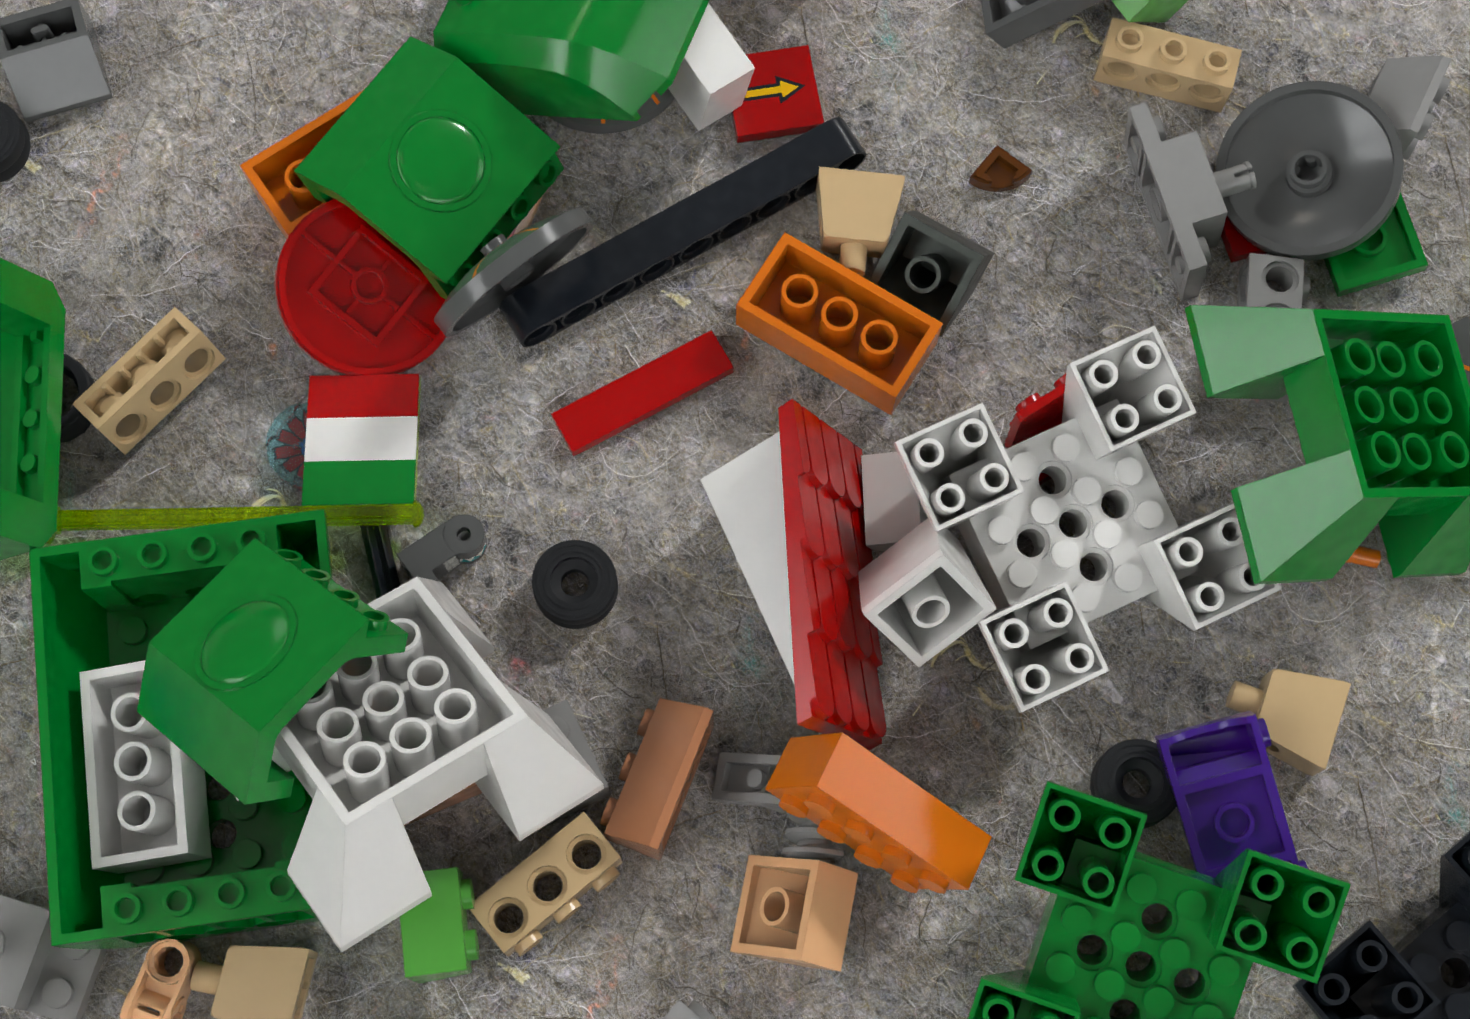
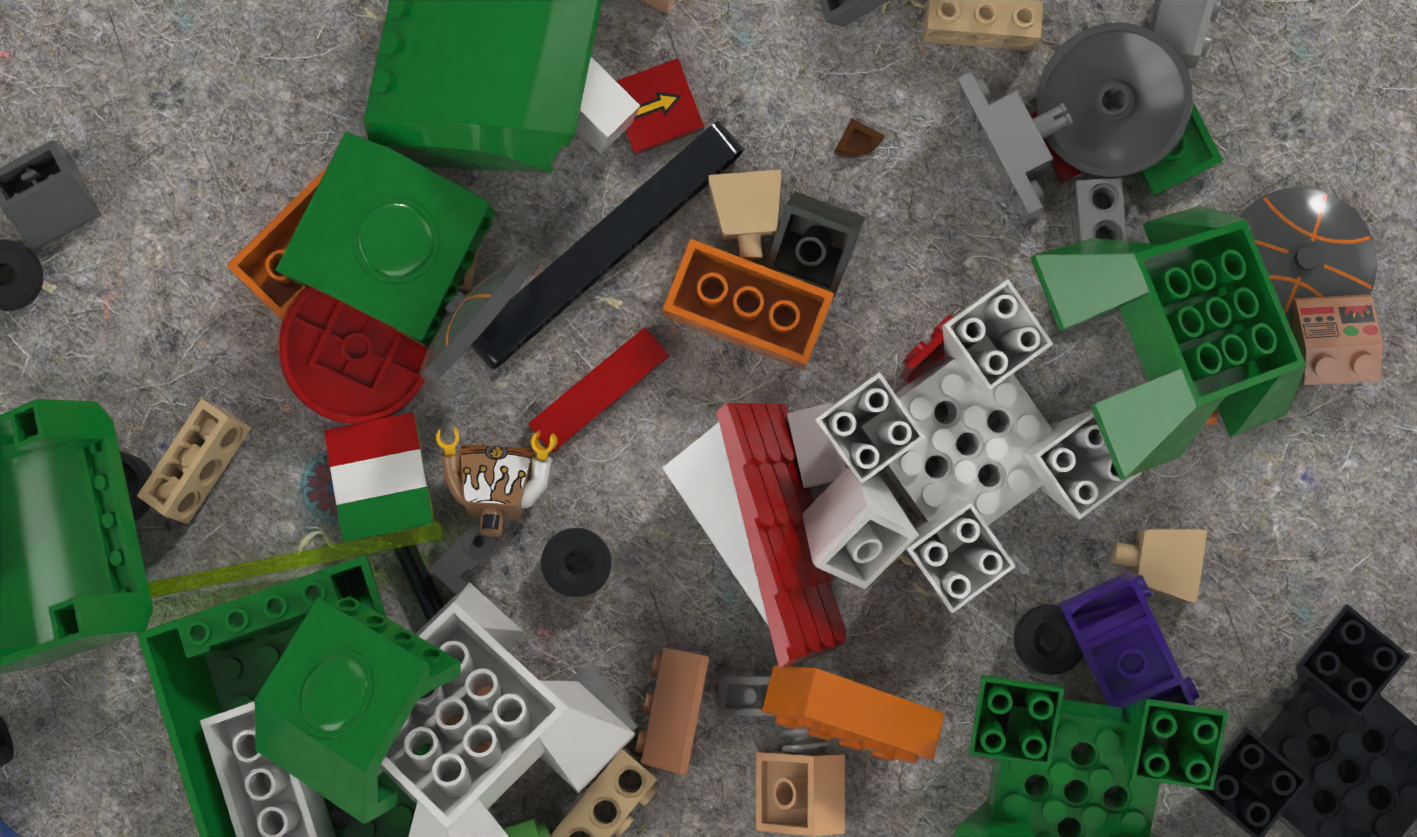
camera: 10 degrees left, 10 degrees up
none -> torso [436,426,557,537]

